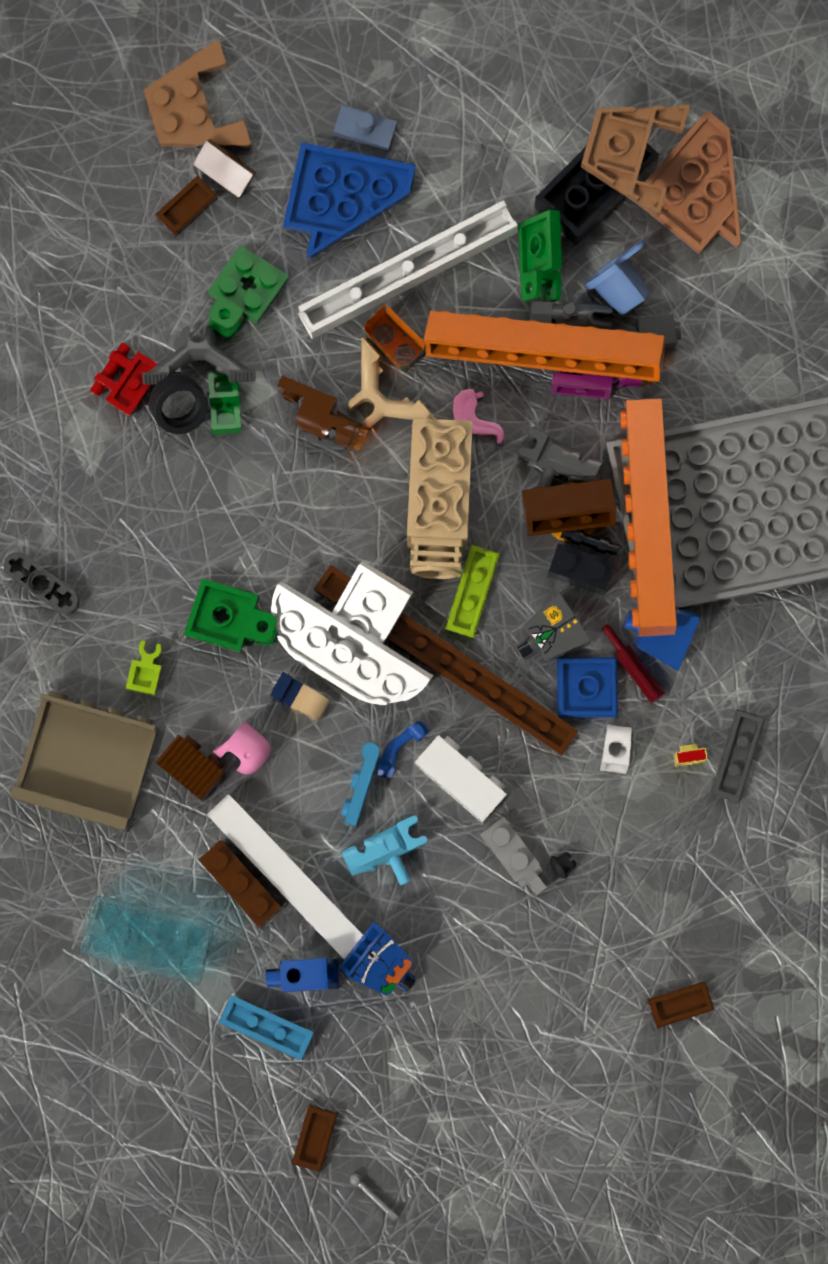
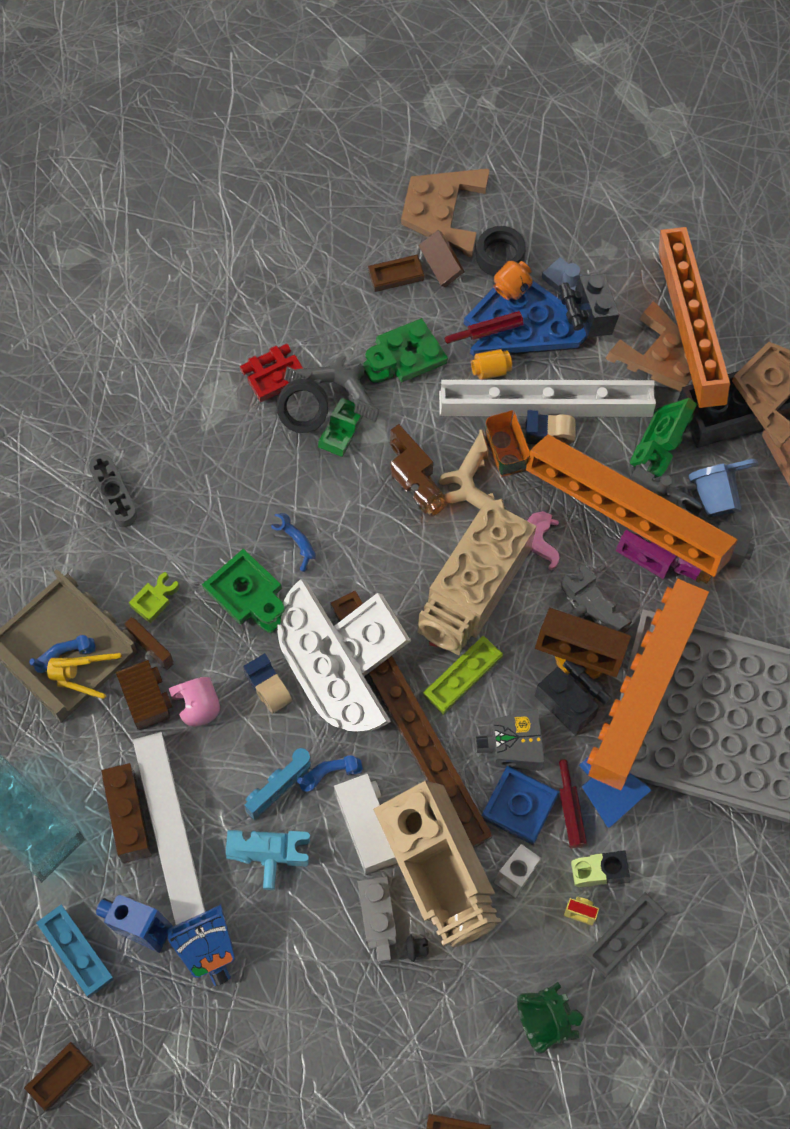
camera: 25 degrees right, 15 degrees down
none -> blue piece [29,635,96,673]
none -> yellow plant [47,653,122,699]
none -> reddish brown tile [124,617,174,671]
none -> blue piece [271,513,316,572]
none -> tan piece [373,781,502,947]
none -> dark red axle [444,311,524,344]
none -> light orange brick [471,349,512,380]
none -> black tyre [476,226,526,276]
none -> orange head [494,261,533,300]
none -> dark green hair [517,982,584,1054]
none -> leg [525,410,576,445]
none -> black brick [559,273,620,338]
none -> leg [571,850,630,887]
none -> medium nougat wing [606,301,692,392]
none -> orange brick [659,227,730,408]

